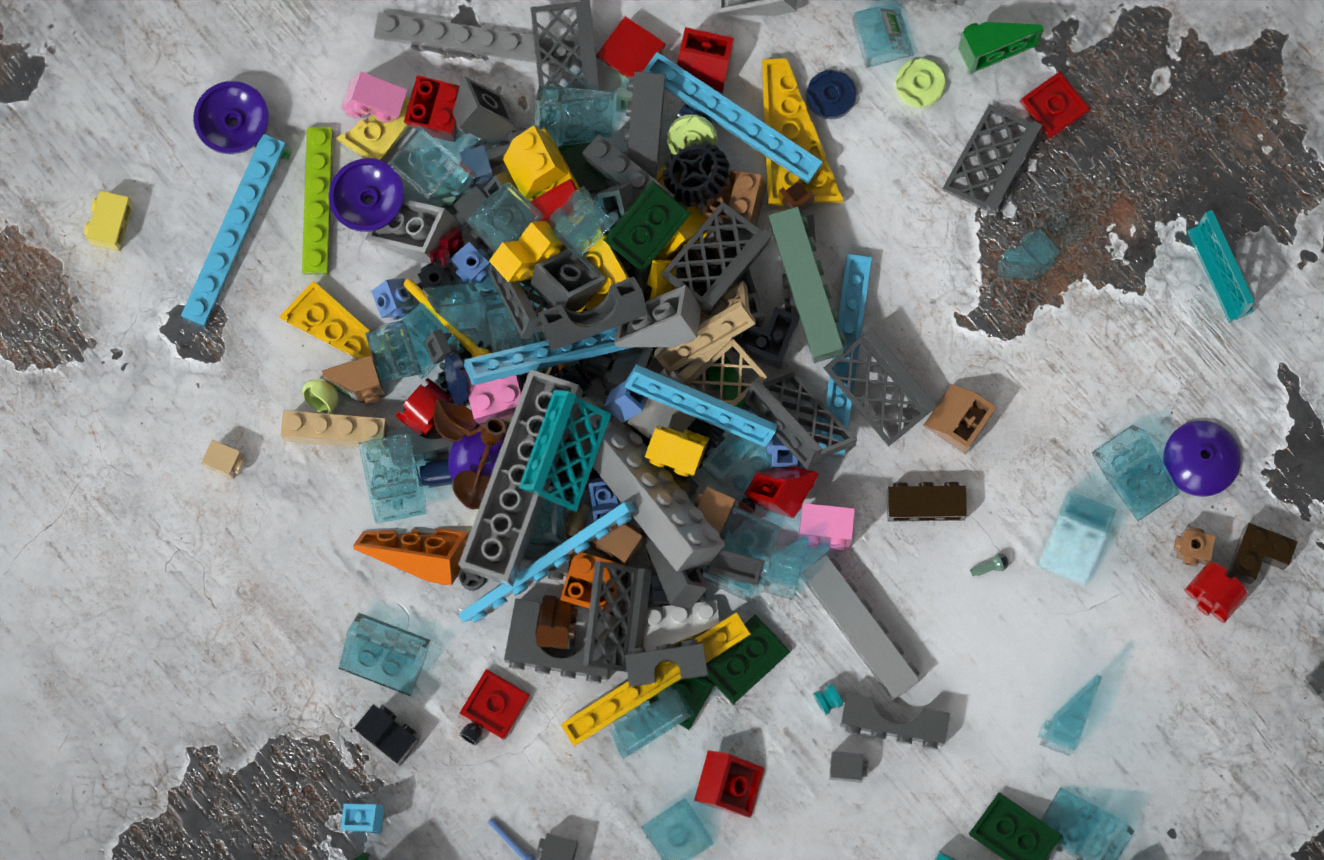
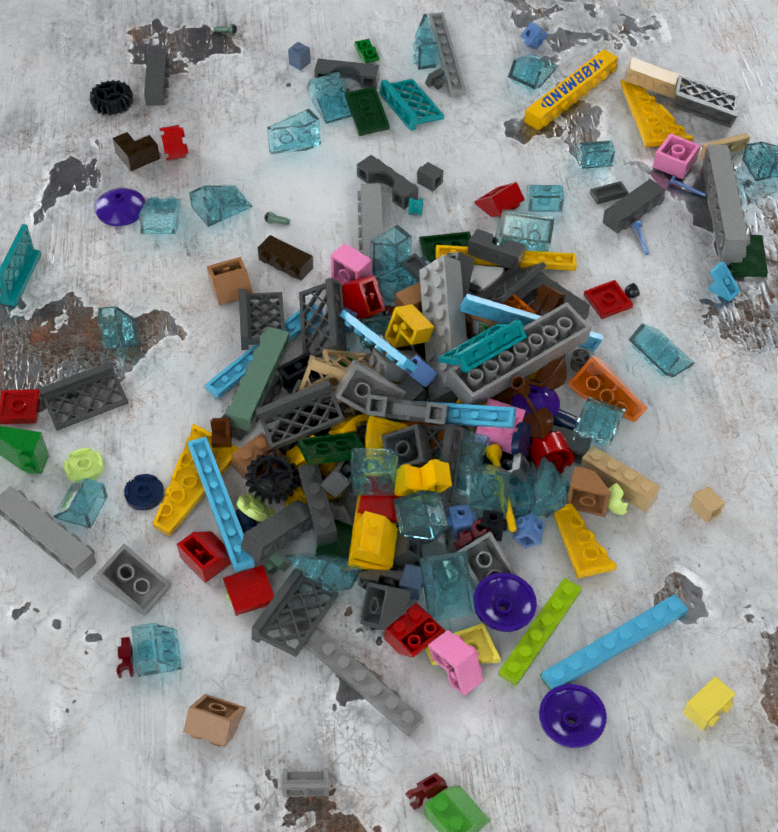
camera: 150 degrees left, 25 degrees down
black brick [353,704,419,766] -> none
medium nougat brick [1174,527,1216,566] -> none

